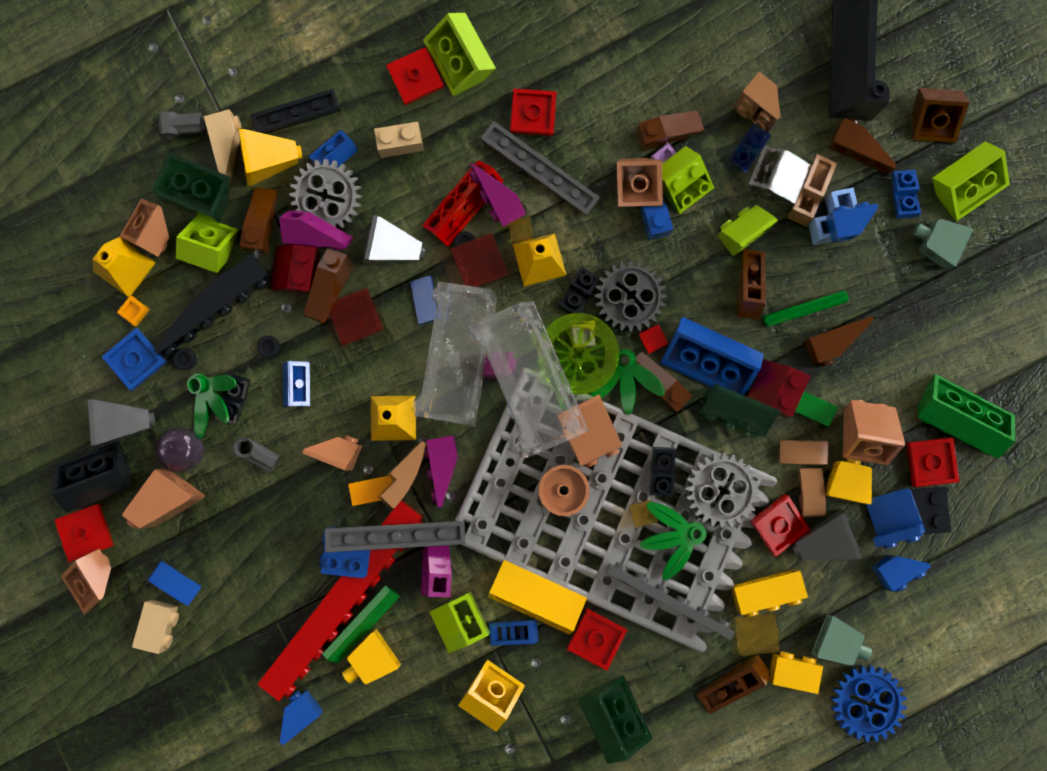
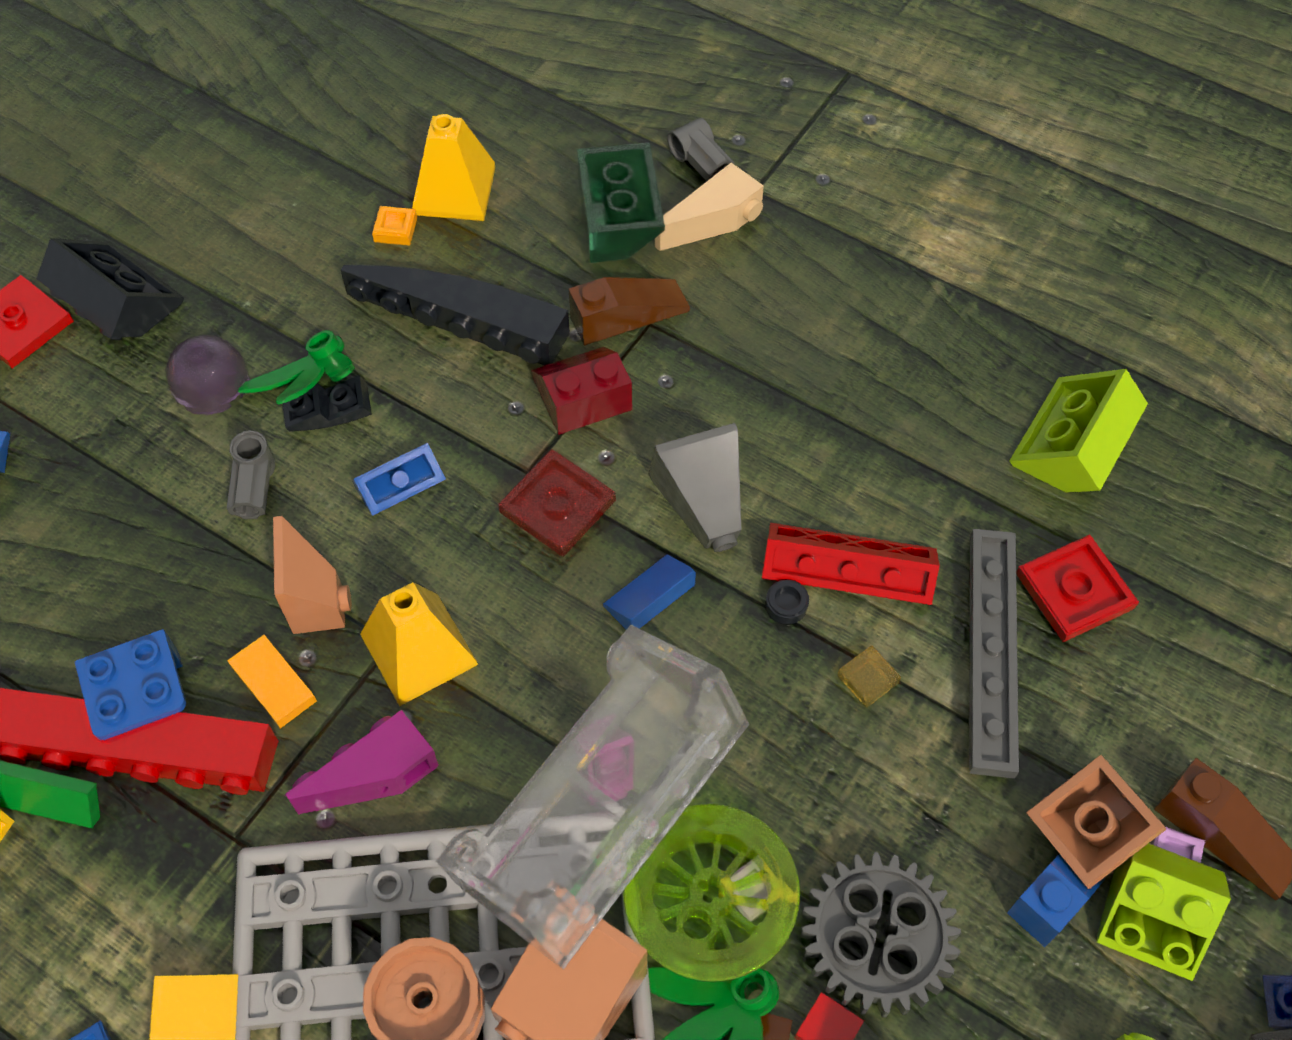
camera: 60 degrees right, 25 degrees down
dark grey slope [88,399,155,448] -> none
blue plate [102,328,167,391] -> none
nougat slope [119,199,169,256] -> none
nougat slope [122,469,205,529] -> none
black tile [173,348,198,371] -> none
lime slope [176,215,238,273] -> none
yellow slope [239,129,302,186] -> none
black tile [250,88,341,134] -> none
black tile [257,336,281,358] -> none
magenta slope [279,210,353,250] -> none
light grey gear [289,159,363,228] -> none
reddish brown slope [303,248,354,323] -> none
blue slope [308,130,358,168] -> none
dark grey plate [325,521,465,552] -> none
tan brick [374,122,424,158] -> none
medium nougat slope [378,441,425,510] -> none
red plate [386,47,444,106] -> none
clear windscreen [412,281,497,428] -> none
magenta slope [421,545,452,597] -> none
lime slope [430,591,490,653] -> none
clear red plate [450,232,508,291] -> none
magenta slope [469,163,526,227] -> none
yellow slope [512,233,566,287] -> none
black slope [558,266,600,319] -> none

